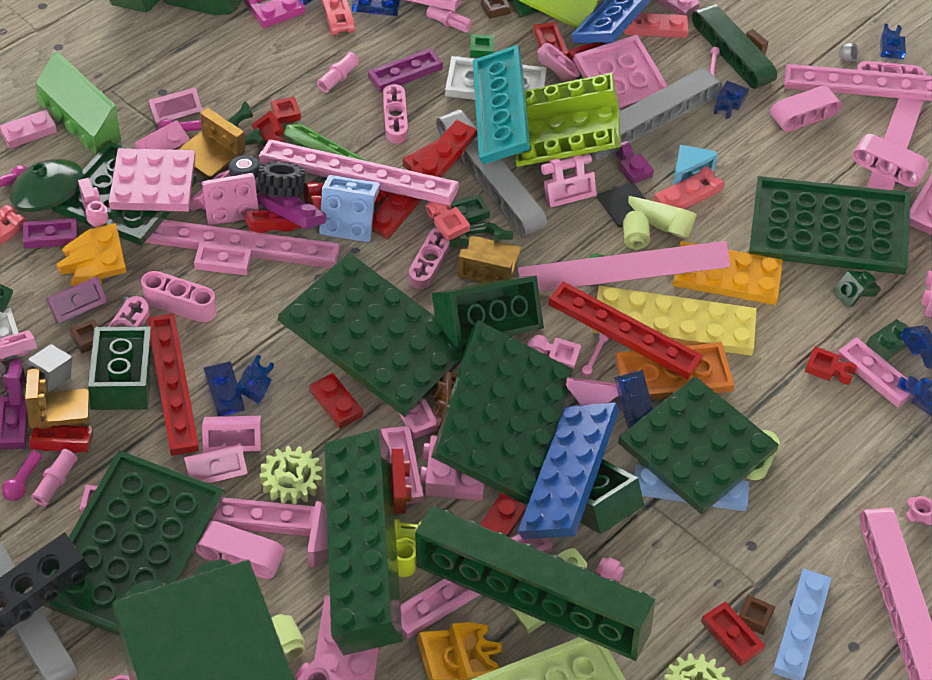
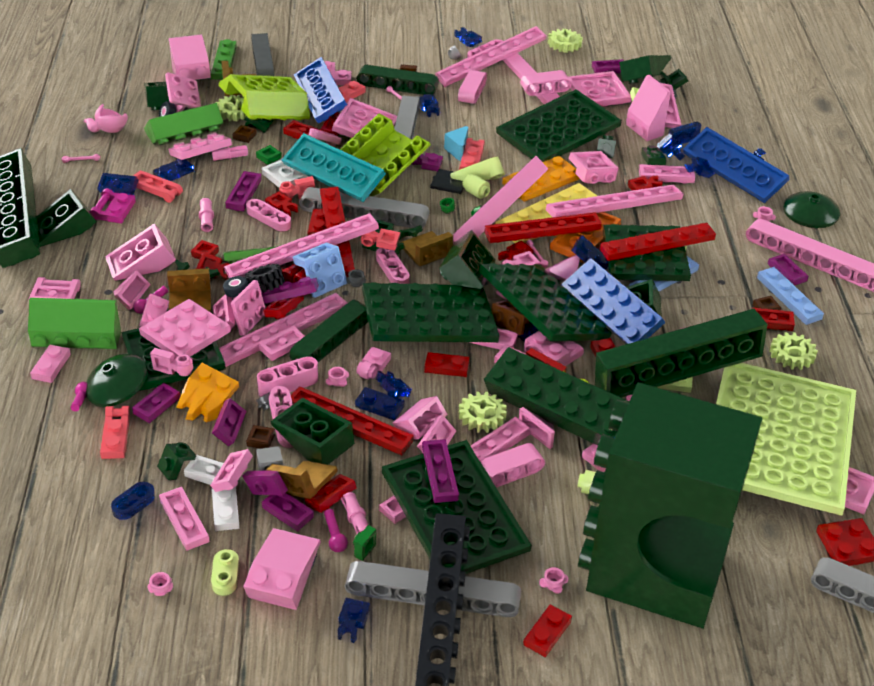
camera: 45 degrees left, 10 degrees down
bright pink plate [541,153,597,208] -> none
none -> bright pink plate [29,277,81,299]
none -> bright pink slope [105,224,176,281]
none -> red plate [265,191,298,216]
none -> coral plate [279,176,316,199]
none -> dark green beam [289,300,369,362]
none -> bright pink plate [326,367,349,387]
none -> dark grey plate [346,269,366,287]
none -> green plate [353,525,376,561]
none -> bright pink plate [356,347,391,380]
none -> magenta plate [422,439,459,503]
none -> green hinge [440,197,455,214]
none -> red plate [498,240,534,261]
none -> bright pink tile [546,185,683,217]
none -> bright pink plate [569,151,618,184]
none -> red plate [600,223,716,261]
none -> magenta plate [767,254,809,286]

